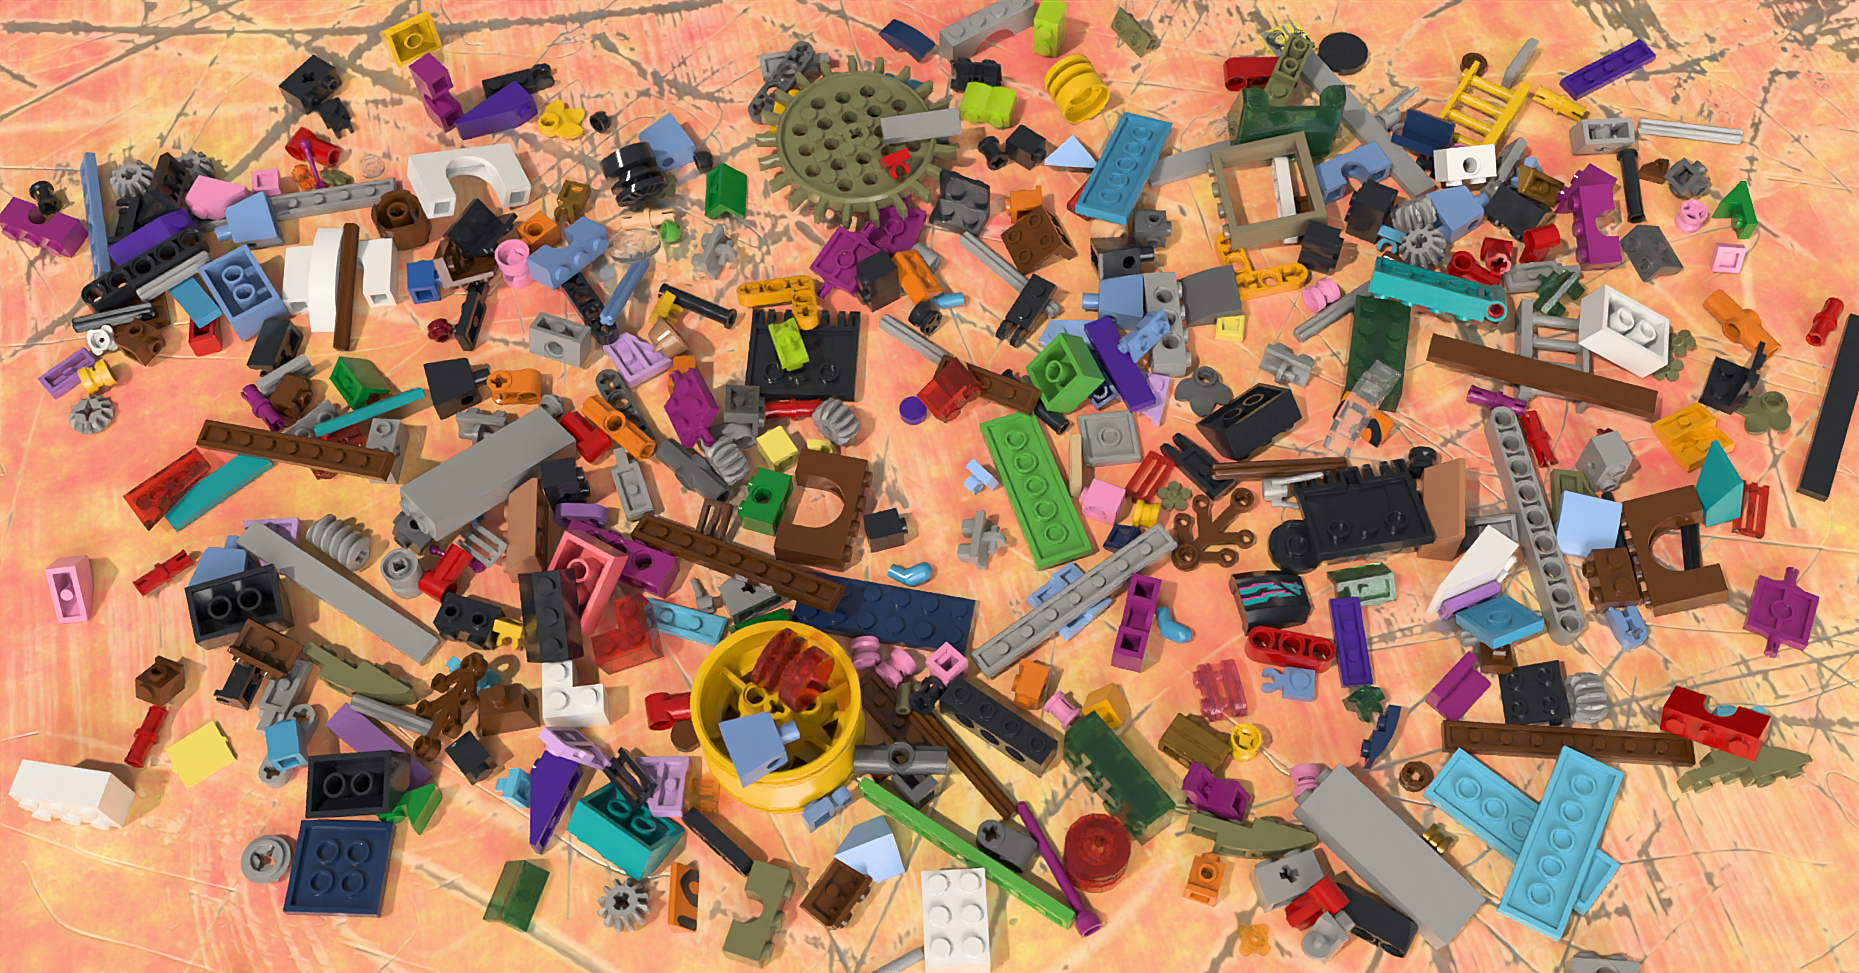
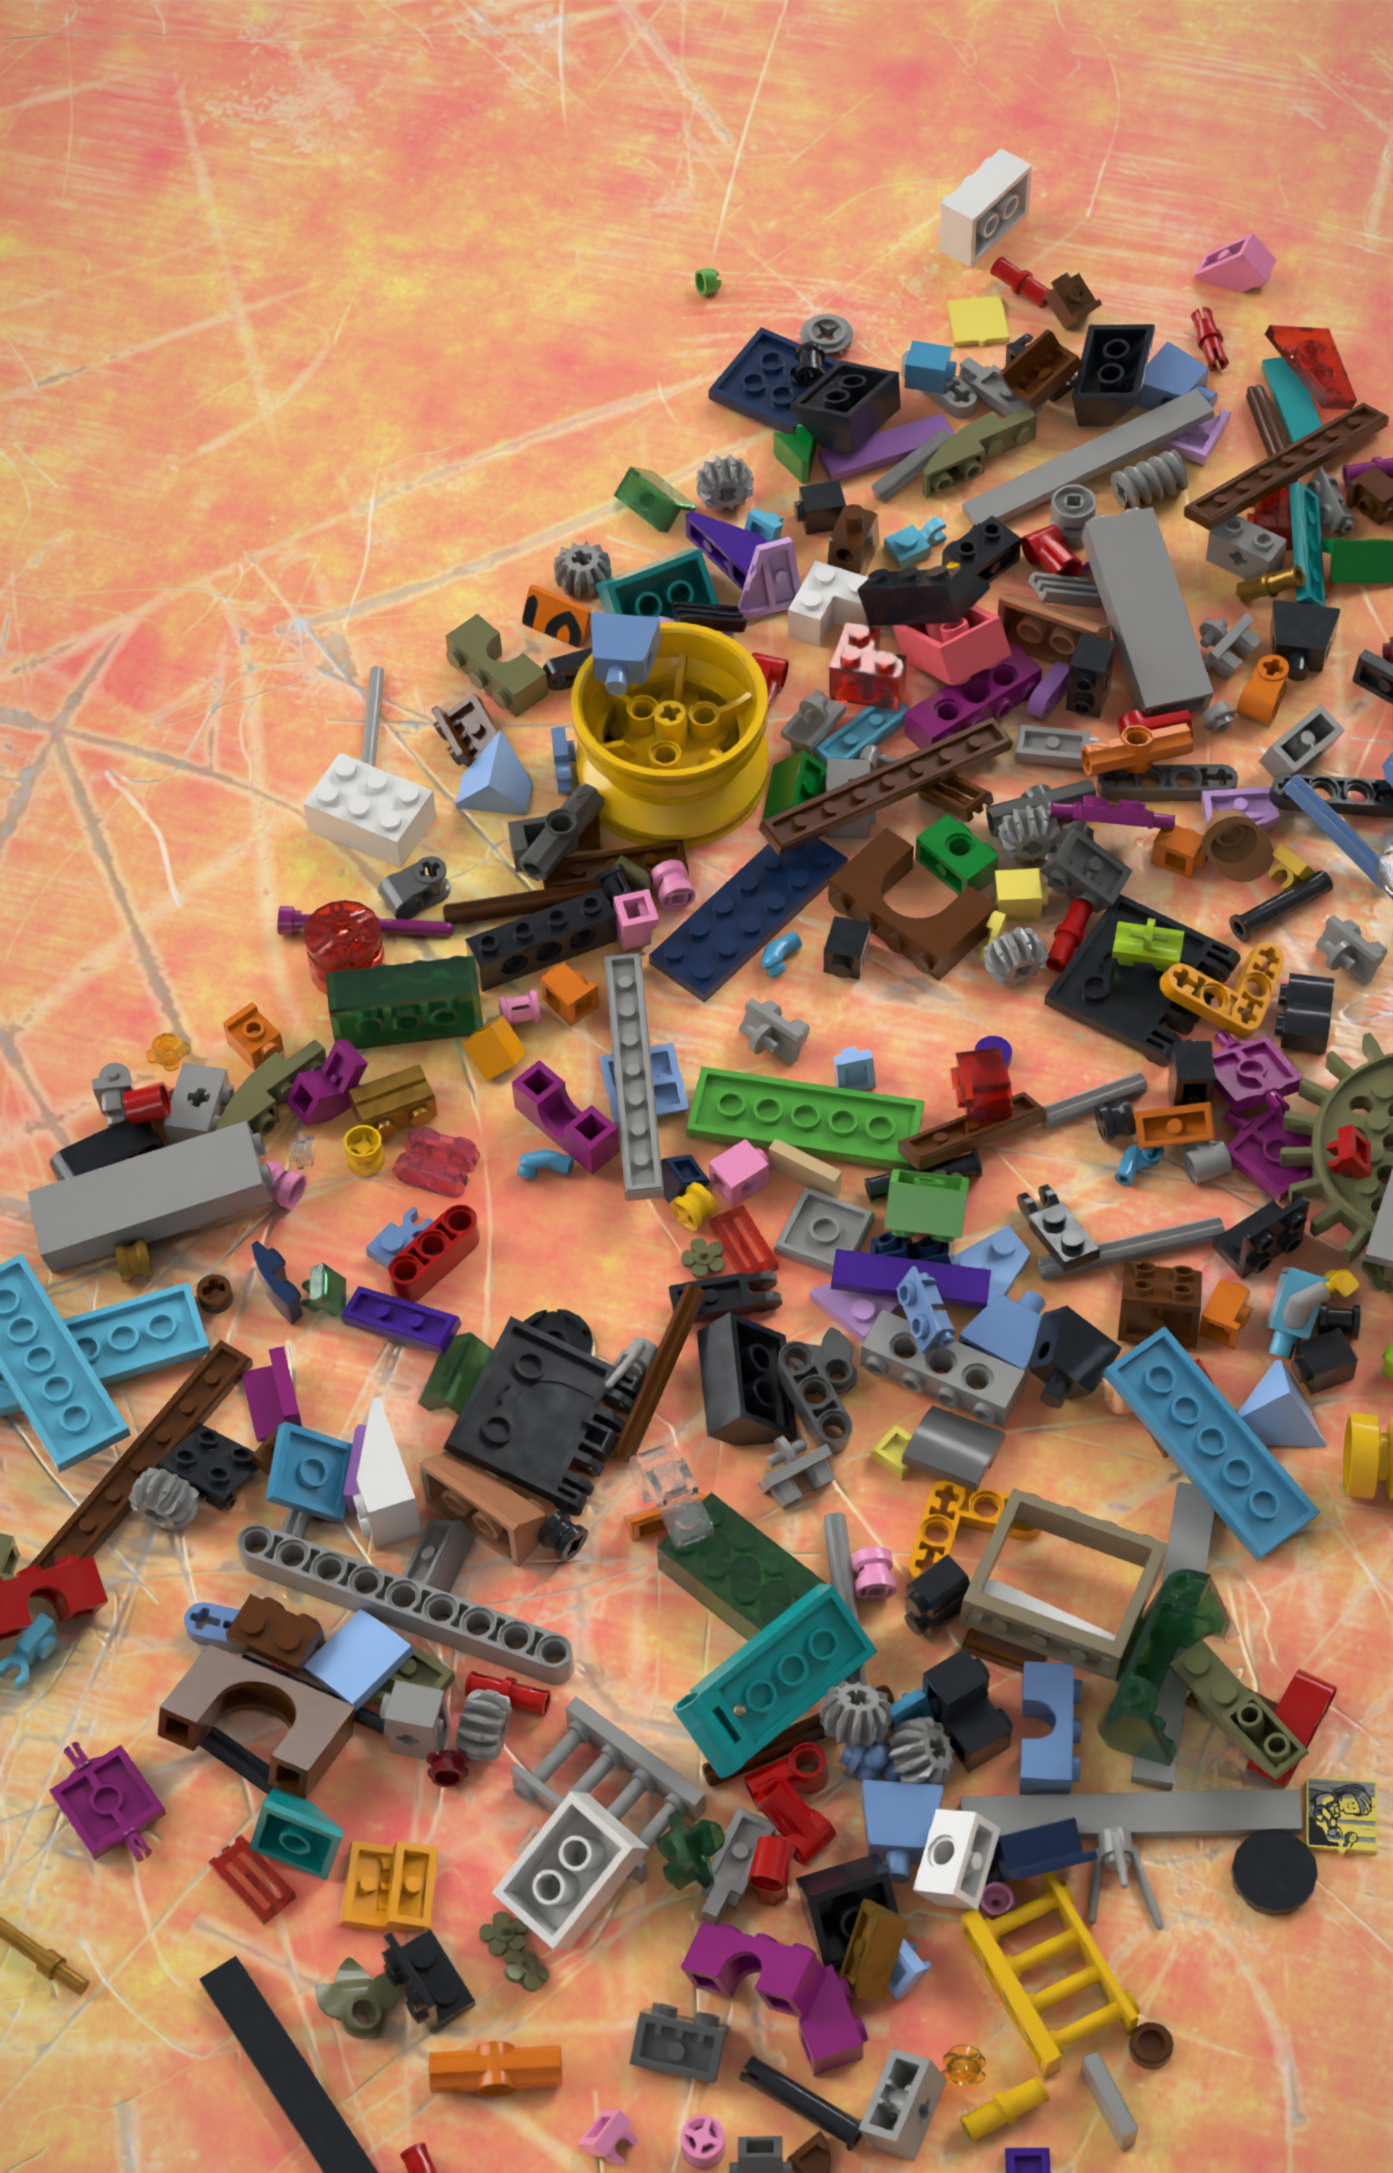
camera: 120 degrees right, 5 degrees down
reddish brown plant [413,652,488,762] -> none
clear red wheel [751,628,835,713] -> none
bright pink wheel [850,636,881,670] -> none
bright green tile [858,776,1075,930] -> none
dark grey brick [1132,209,1172,248] -> none
reddish brown plant [1171,488,1254,572] -> none
black slope [1228,570,1311,637] -> none
reddish brown tile [1426,333,1658,419] -> none
magenta pin [1466,385,1527,418] -> none
light grey hinge [1479,136,1528,200] -> none
none -> clear plate [288,1132,315,1170]
none -> light grey gear [456,1689,512,1762]
none -> light grey gear [696,453,754,512]
none -> dark grey beam [776,1341,853,1455]
none -> light grey hips [781,689,846,755]
none -> black bush [795,342,825,387]
none -> clear yellow plate [942,2045,986,2085]
none -> pearl gold axle [1236,565,1305,602]
none -> reddish brown axle [1246,384,1286,457]
none -> torso [1265,1267,1359,1360]
none -> black brick [1274,973,1335,1054]

